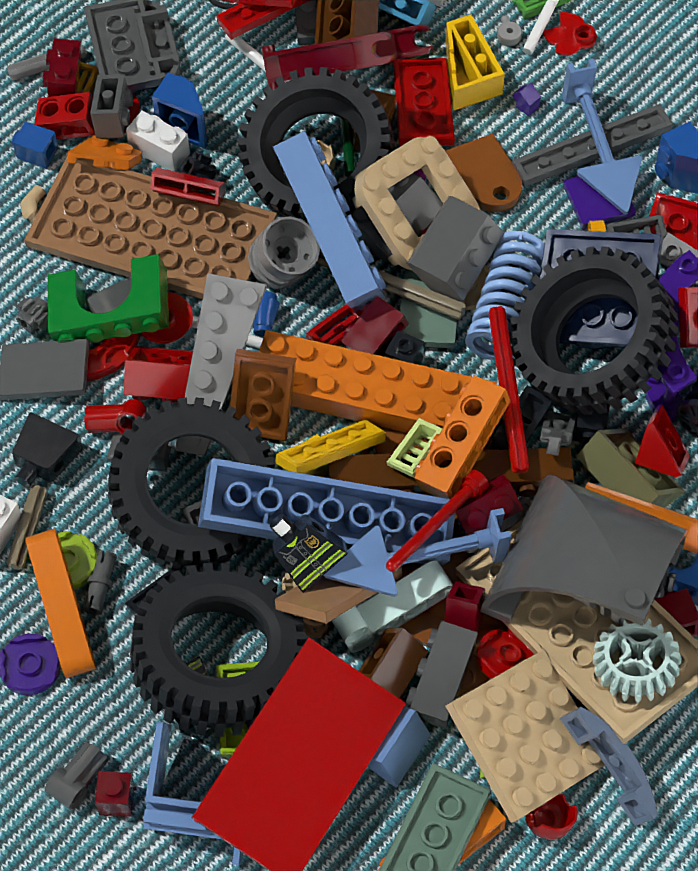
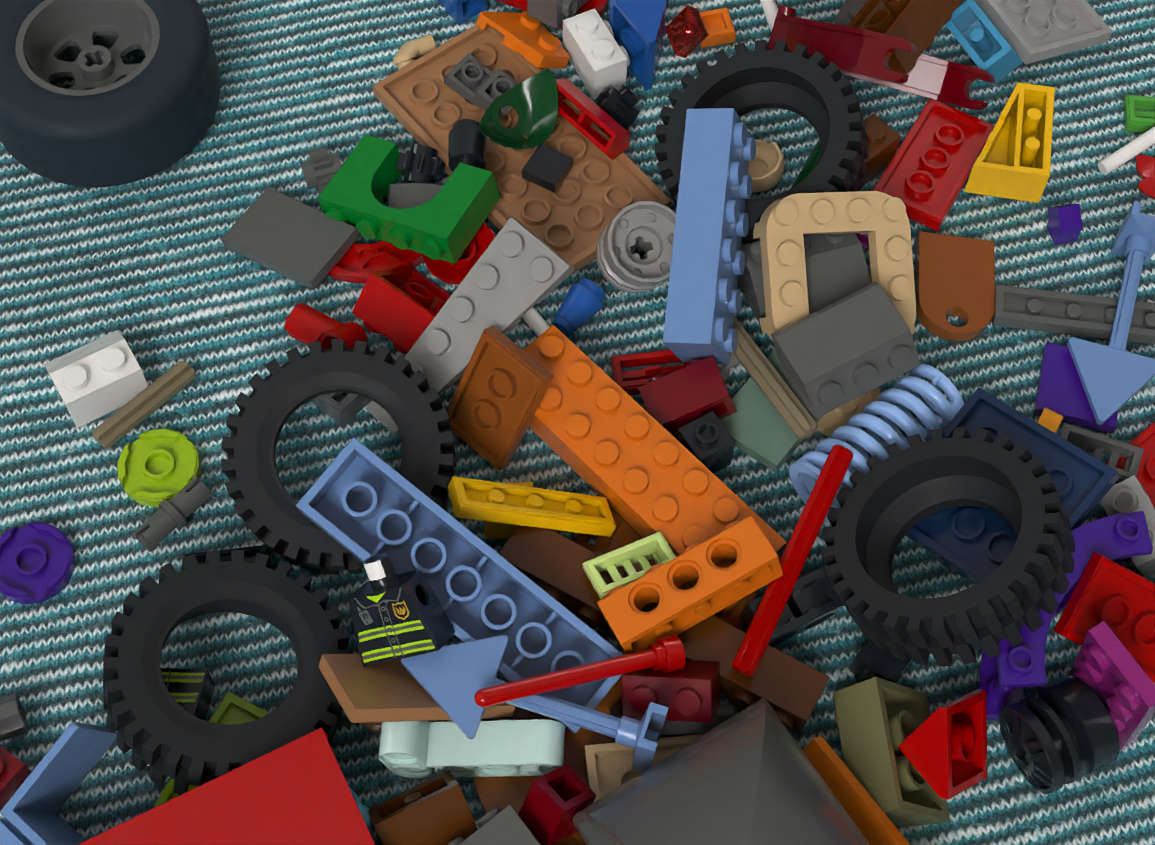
camera: 30 degrees right, 0 degrees up
black torso [12,412,83,488] -> none
orange beam [25,528,97,679] -> none
light grey piece [497,15,522,46] -> none
dark grey hinge [540,411,577,455] -> none
none -> black gear [396,144,445,184]
none -> dark grey slope [444,53,519,117]
none -> black brick [448,119,486,172]
none -> dark green piece [479,69,558,149]
none -> black tile [522,144,573,193]
none -> clear red plate [665,5,708,58]
none -> orange tile [692,8,736,48]

